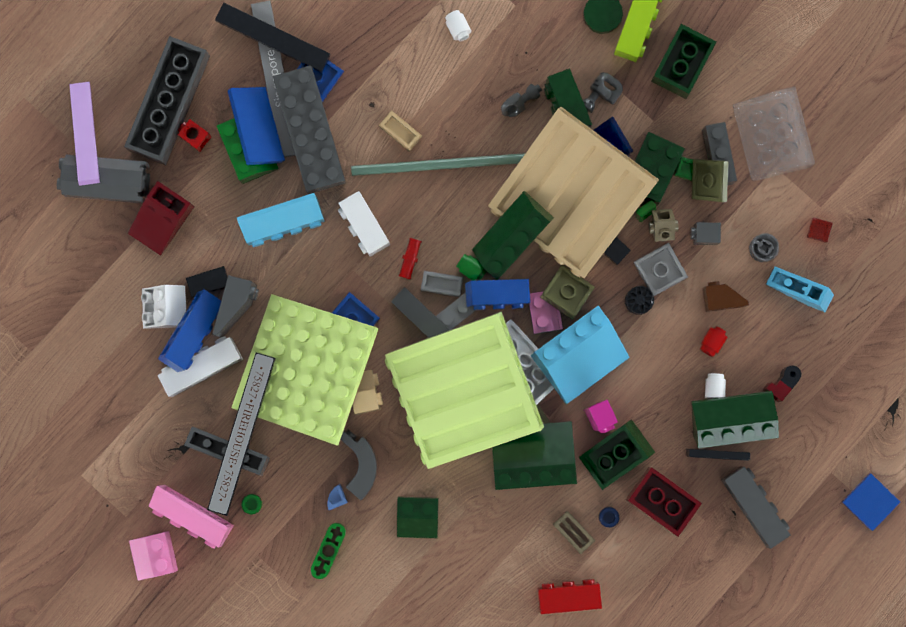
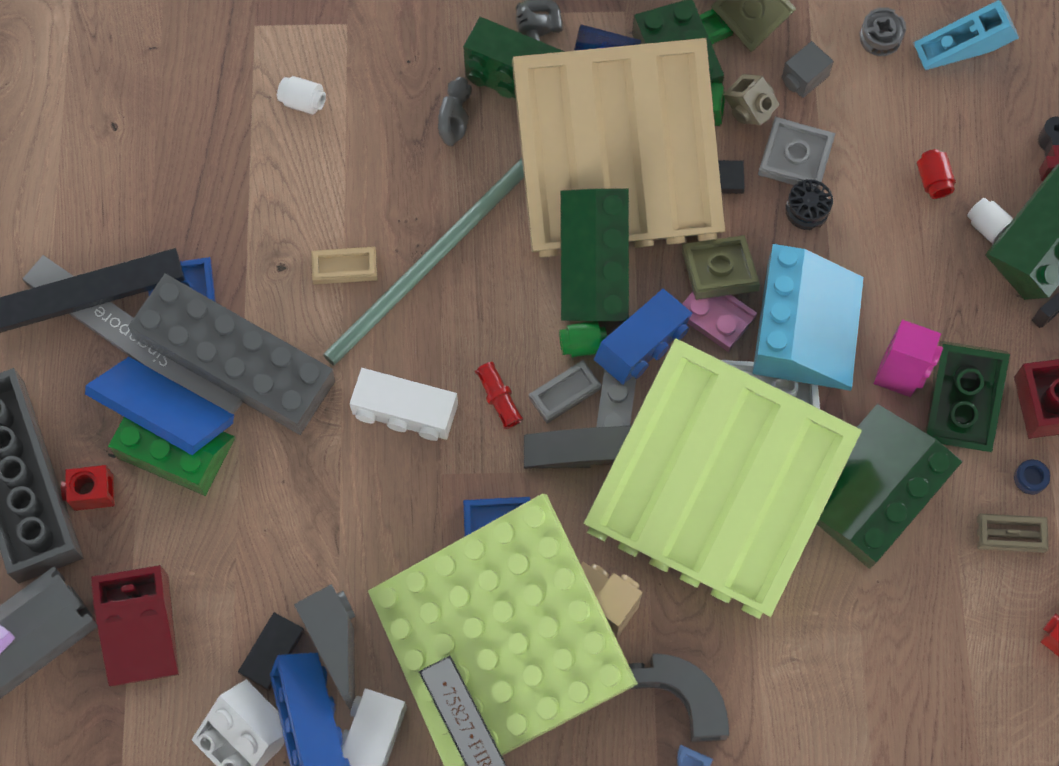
camera: 45 degrees left, 15 degrees down
medium azure slope [237,193,325,247] -> none
dark green slope [397,496,439,539] -> none
reddish brown slope [702,281,749,312] -> none

